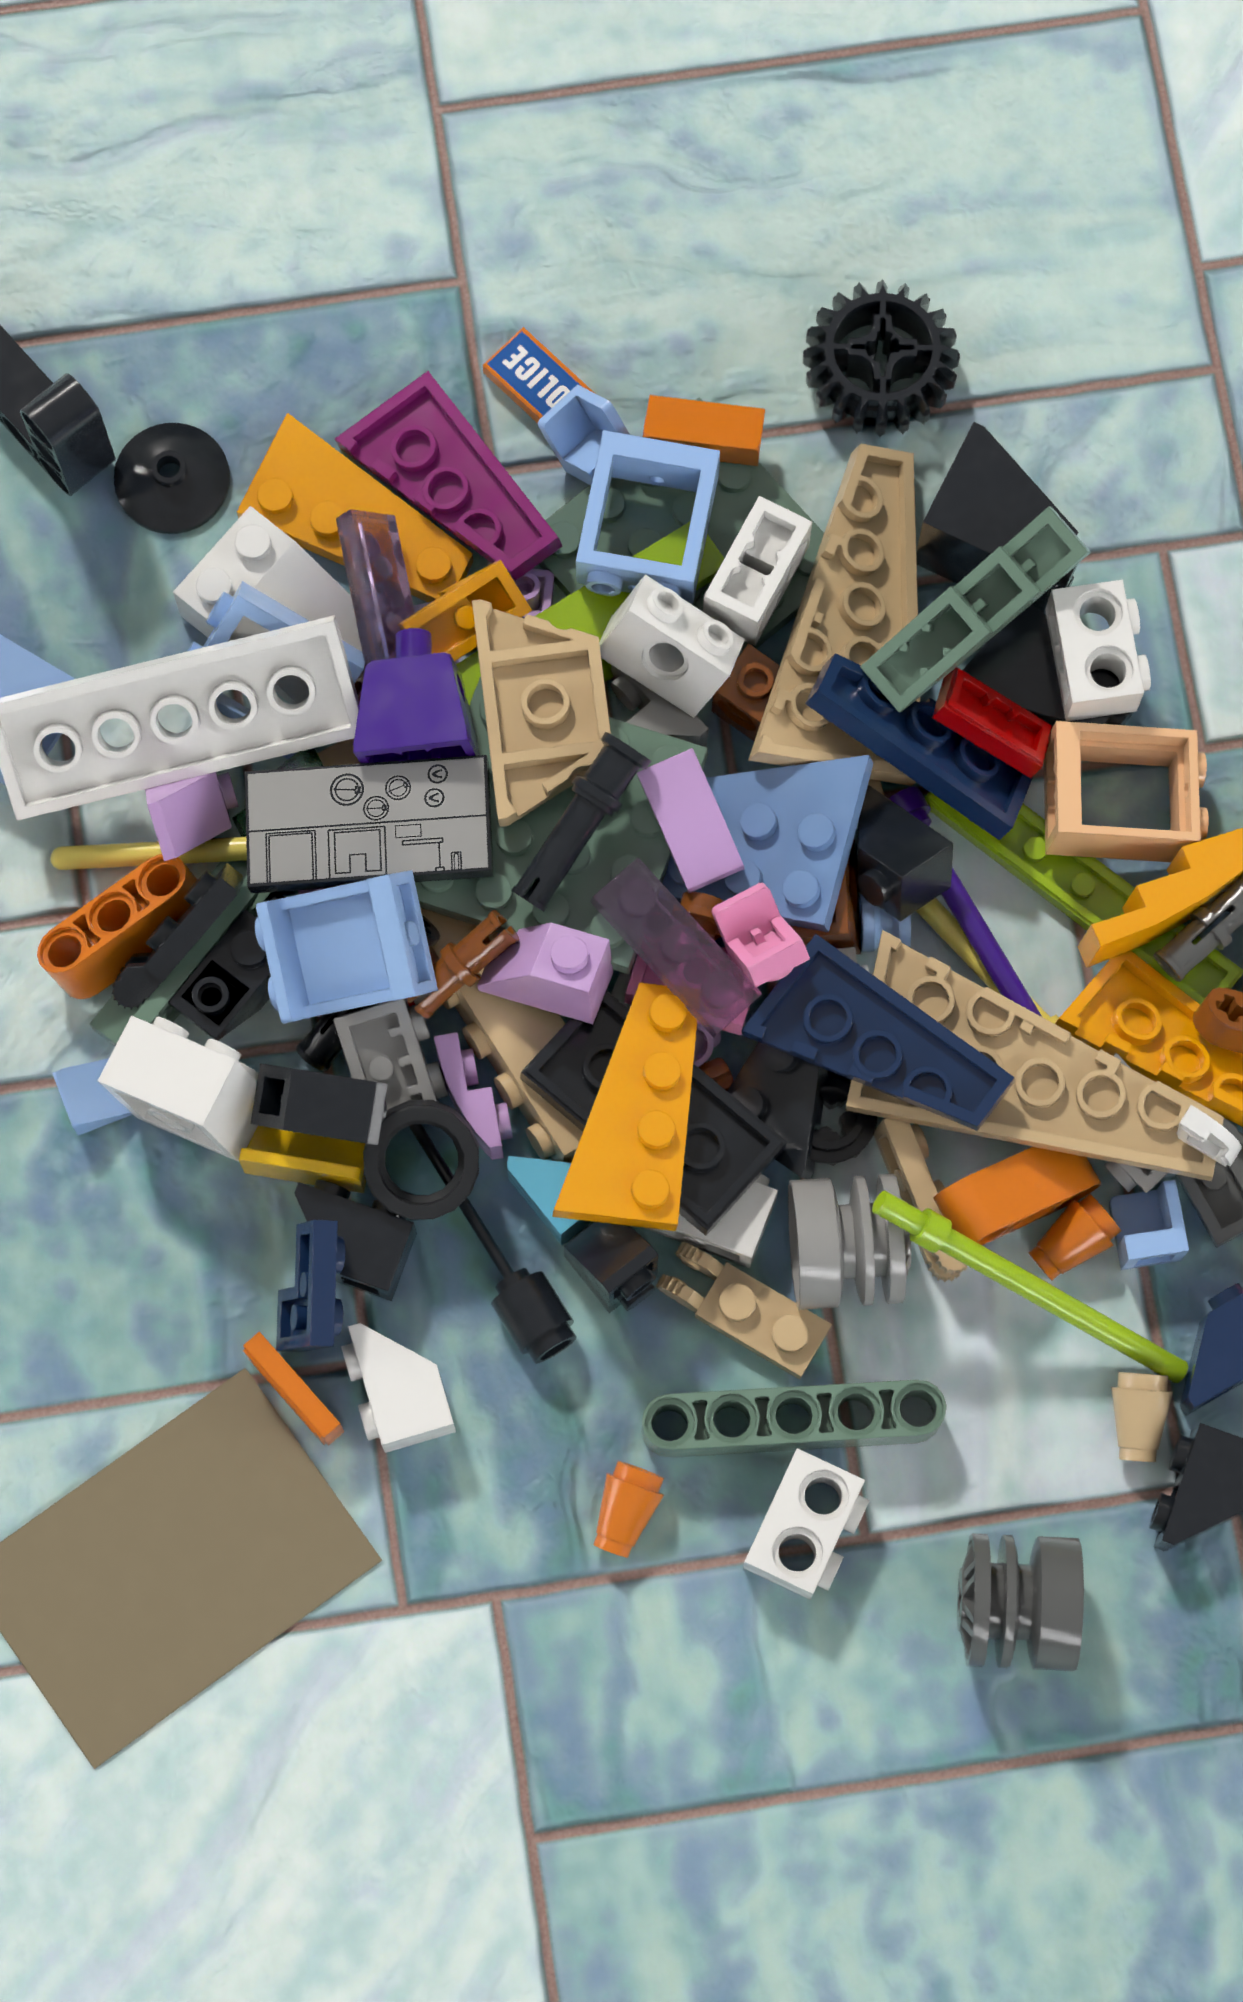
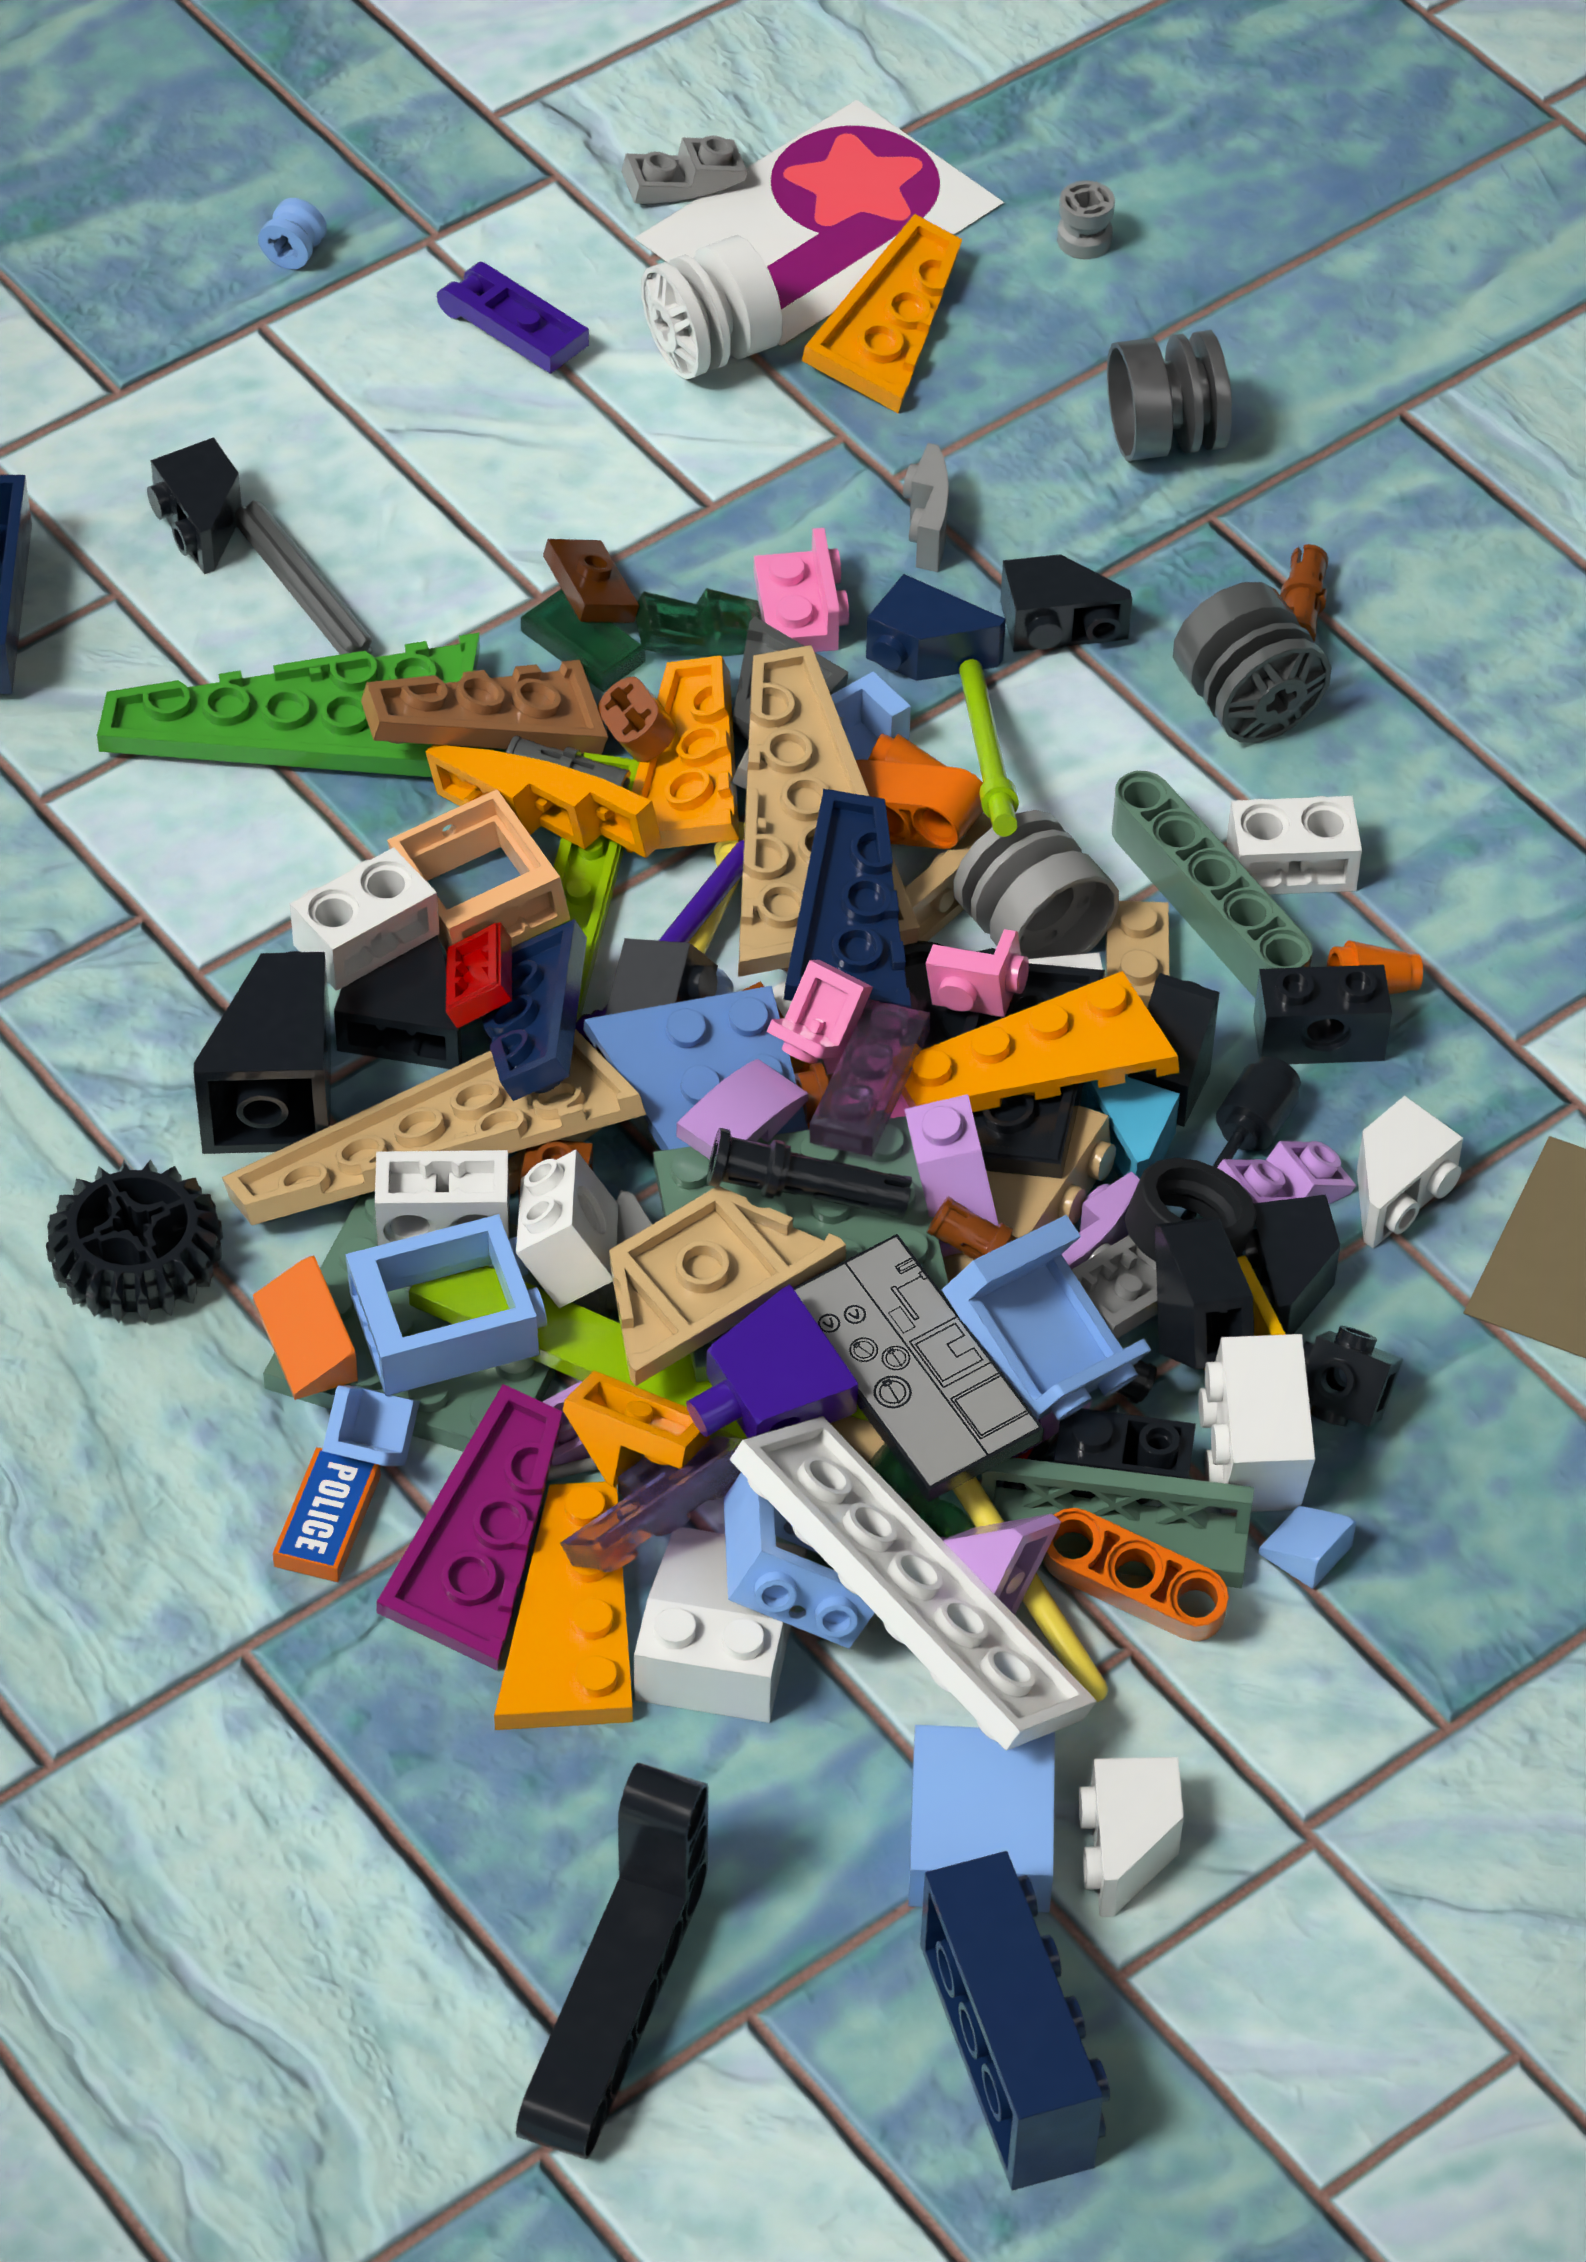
camera: 120 degrees left, 25 degrees down
black hinge [111,863,244,1010] -> none
black dish [113,423,230,534] -> none
orange tile [243,1331,345,1446] -> none
dark blue plate [276,1220,345,1352] -> none
sand green slope [860,506,1091,712] -> none
tan cone [1111,1372,1173,1462] -> none
white tile [1177,1105,1242,1167] -> none
none -> bright pink bracket [925,929,1029,1017]
none -> lavender slope [1217,1141,1356,1204]
none -> black brick [1253,965,1392,1064]
none -> dark orange pin [1280,544,1329,642]
none -> black brick [1303,1326,1403,1427]

